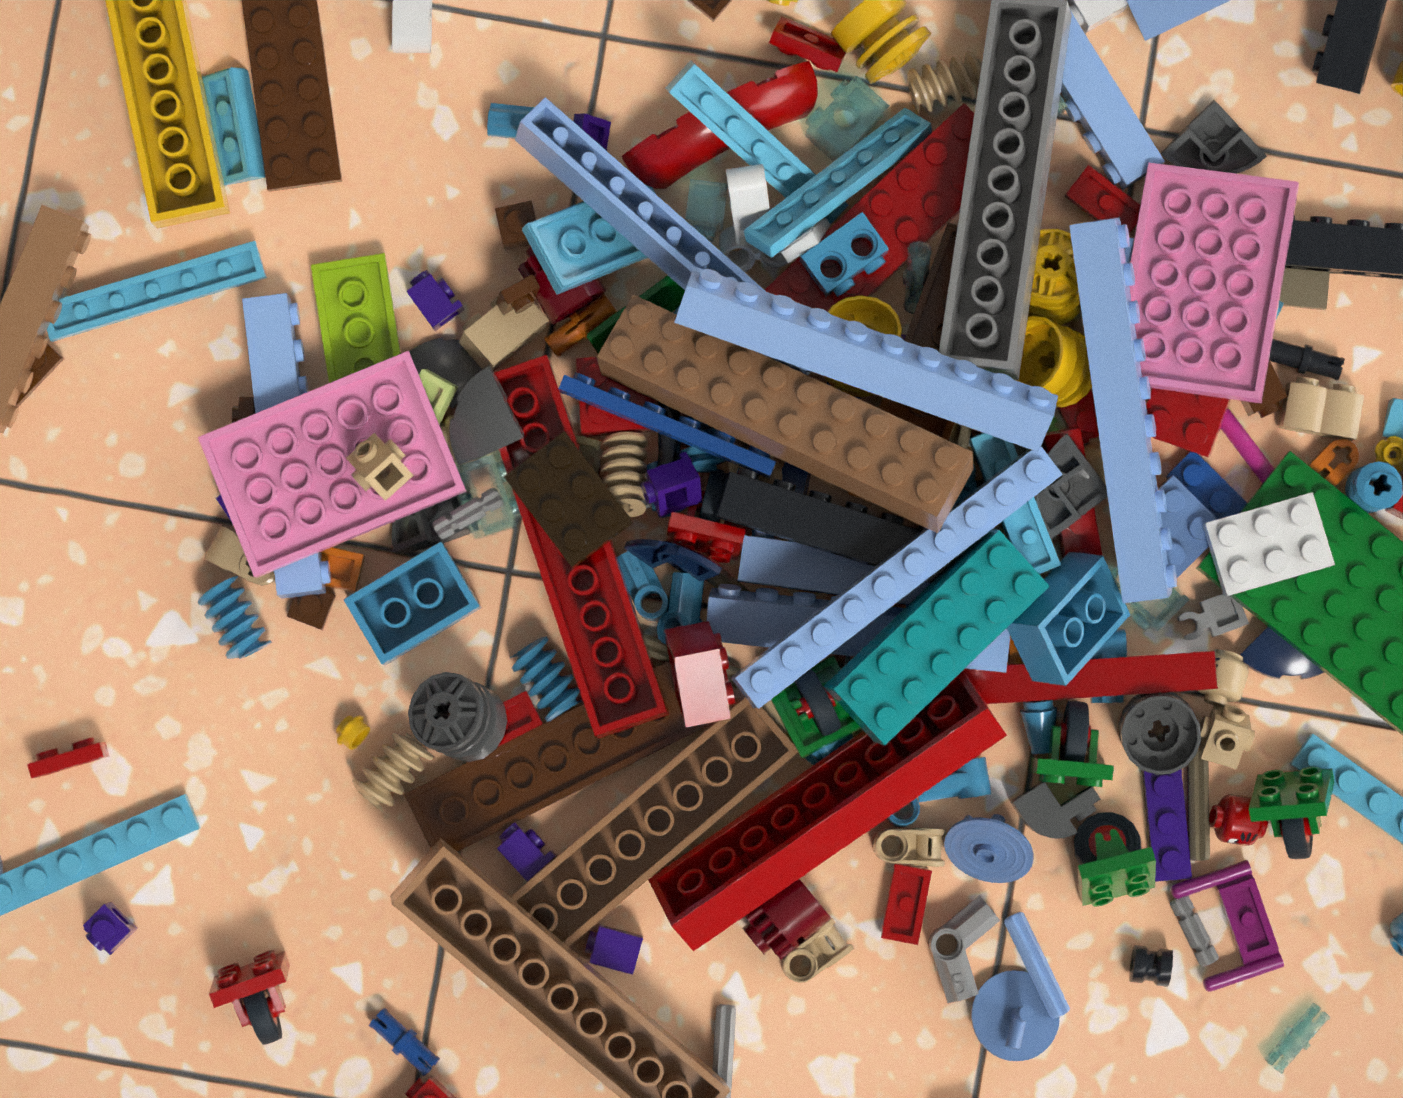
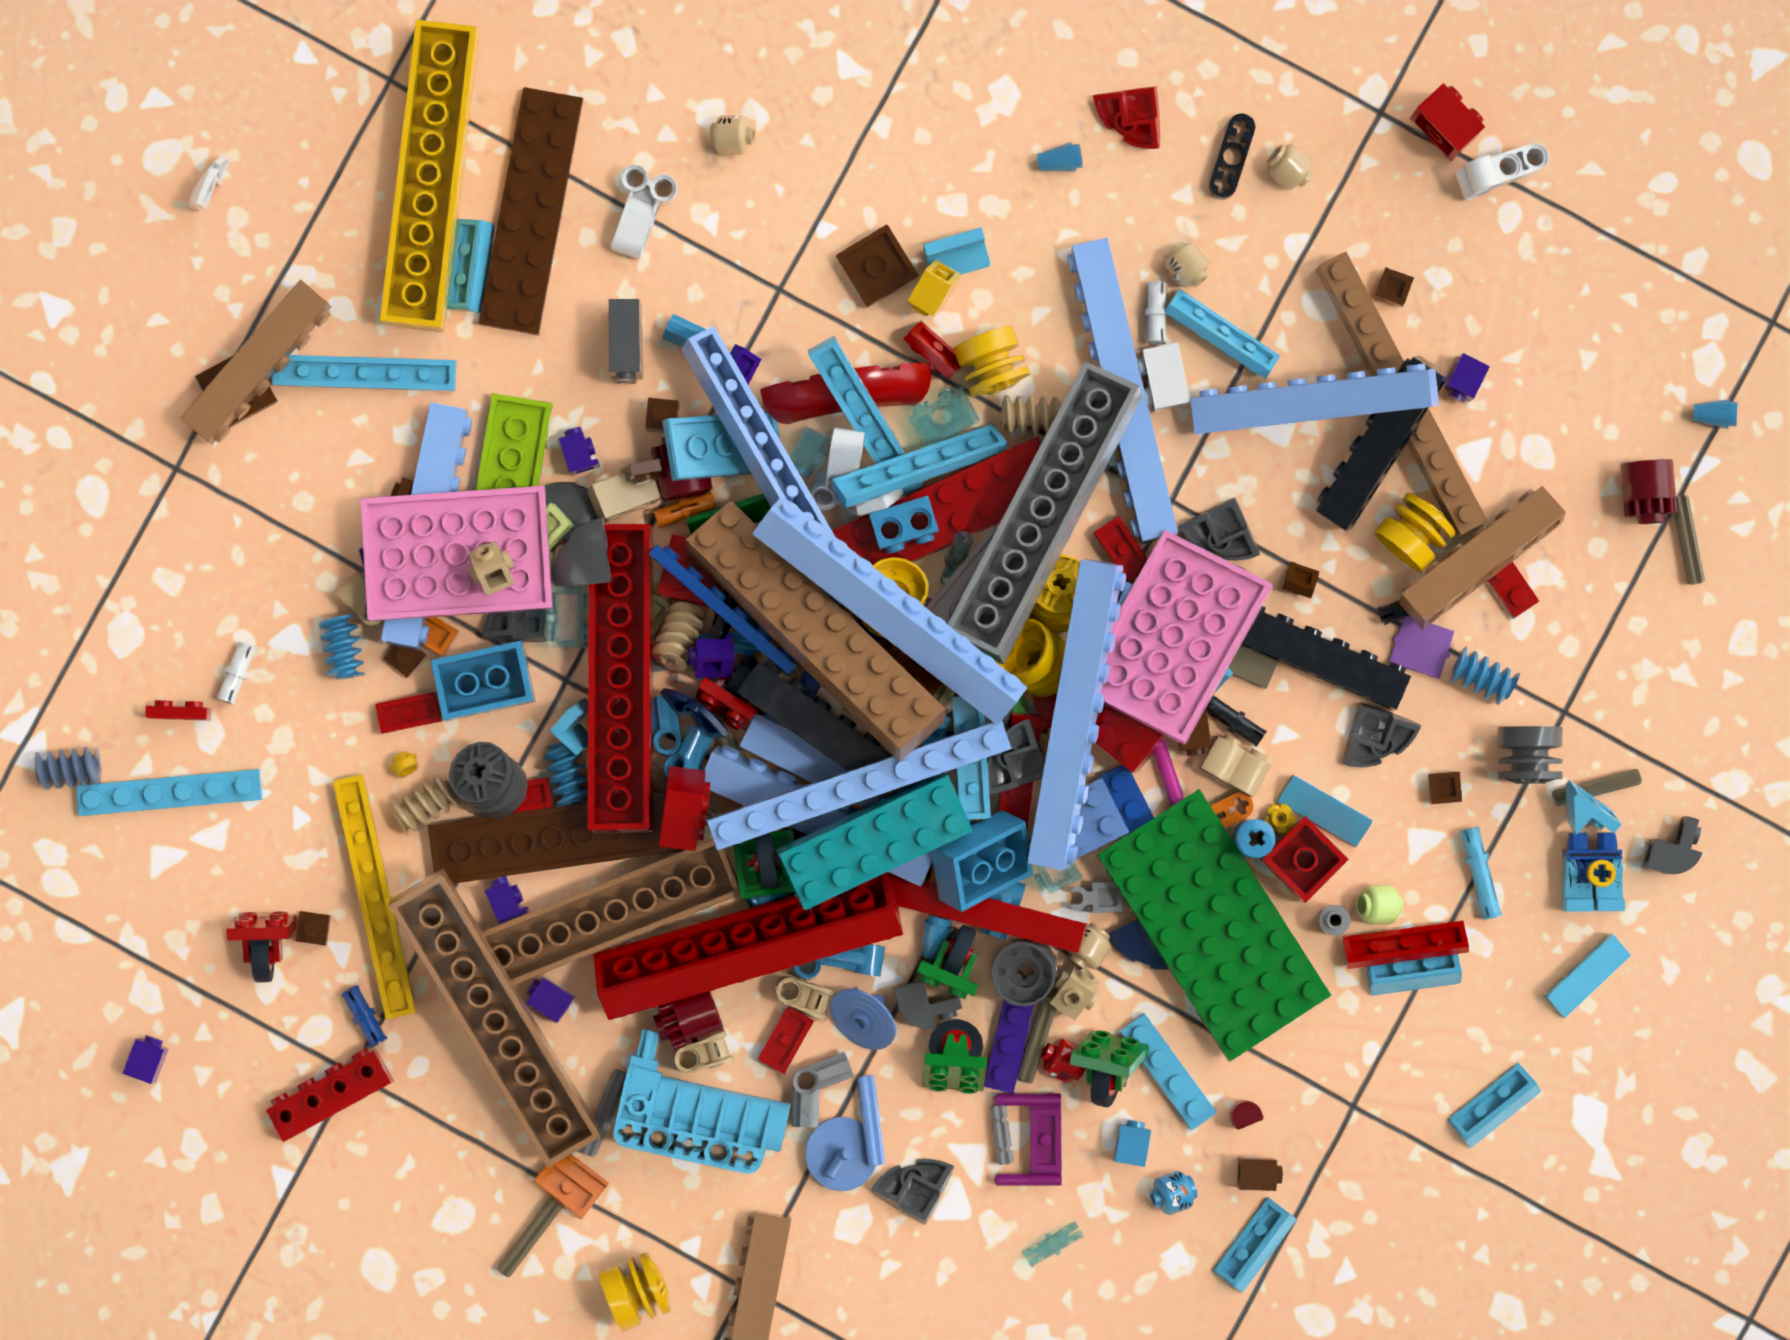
camera: 15 degrees right, 0 degrees up
dark purple brick [83,902,138,955] -> none
light grey axle [432,488,504,539] -> none
dark brown plate [504,431,634,569] -> none
black wheel [1129,945,1173,987] -> none
white plate [1203,492,1335,597] -> none
none -> white pin [216,641,257,705]
none -> reddish brown plate [295,911,331,946]
none -> yellow plate [333,774,417,1020]
none -> red plate [375,692,442,734]
none -> medium azure panel [550,698,588,755]
none -> dark grey brick [608,299,643,385]
none -> medium azure piece [614,1029,791,1174]
none -> dark grey brick [871,1159,954,1225]
none -> dark azure brick [1113,1119,1151,1167]
none -> reddish brown plate [1282,561,1320,599]

